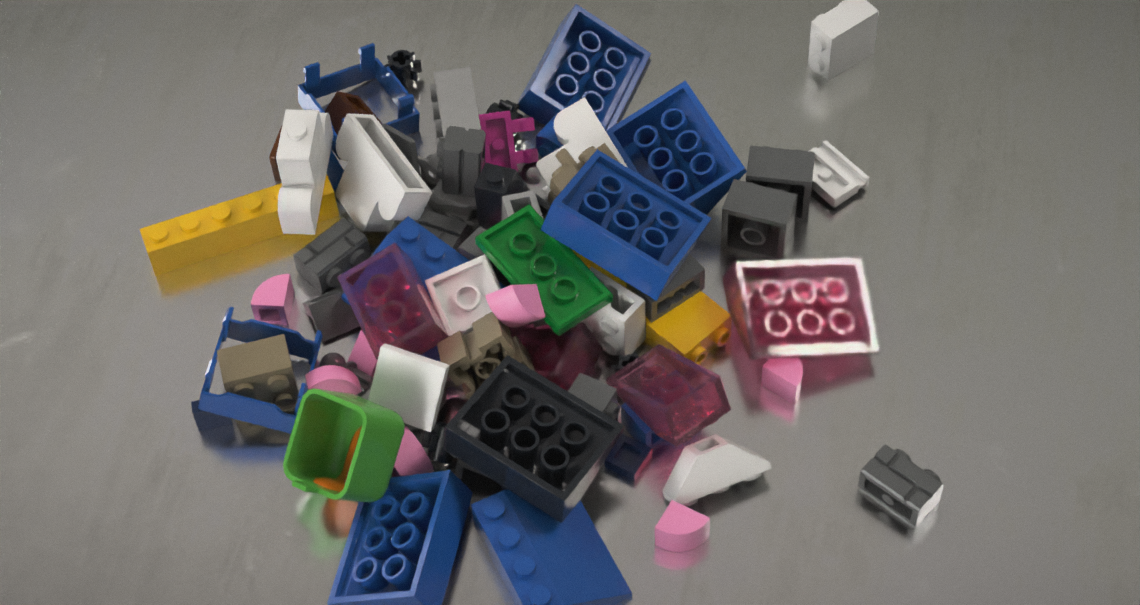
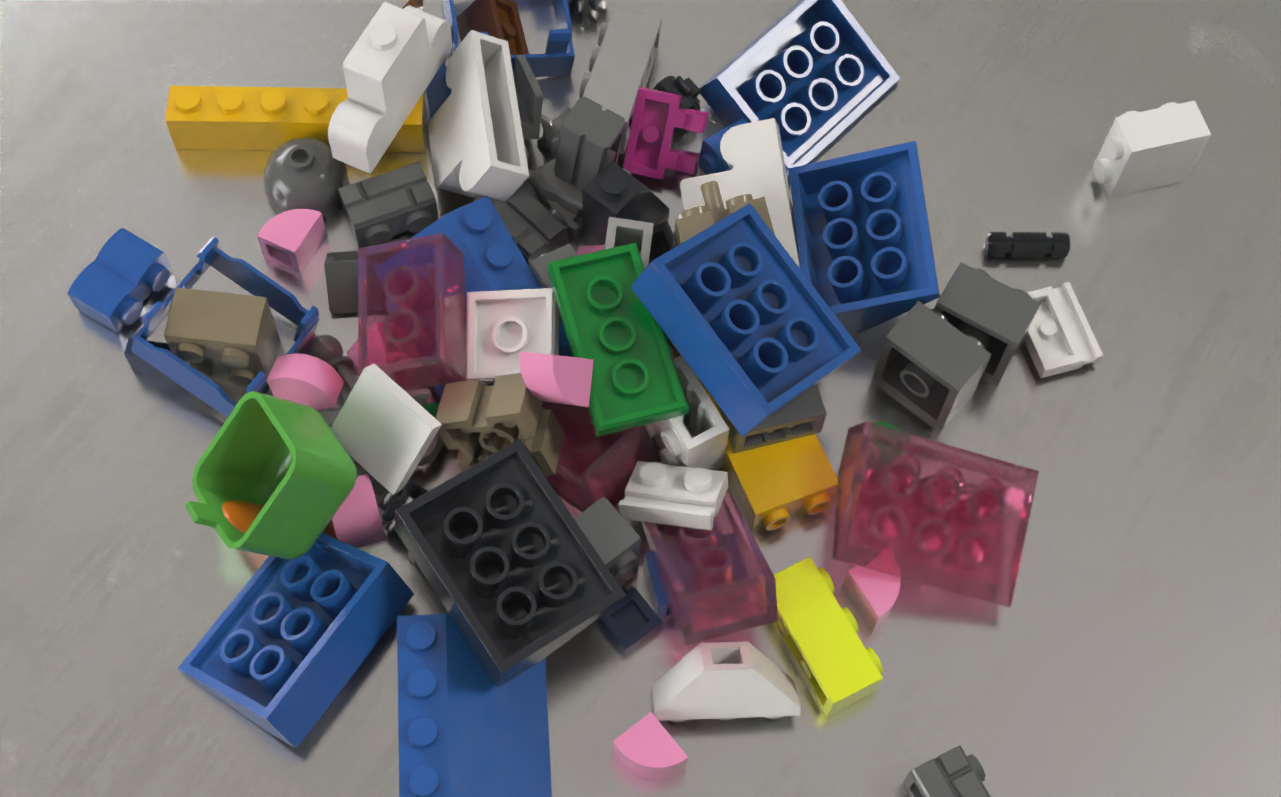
camera: 15 degrees right, 10 degrees up
none -> blue brick [67,228,171,332]
none -> dark grey cylinder [264,137,350,220]
none -> white plate [619,461,728,530]
none -> neon yellow brick [757,556,883,717]
none -> black axle [985,232,1071,258]

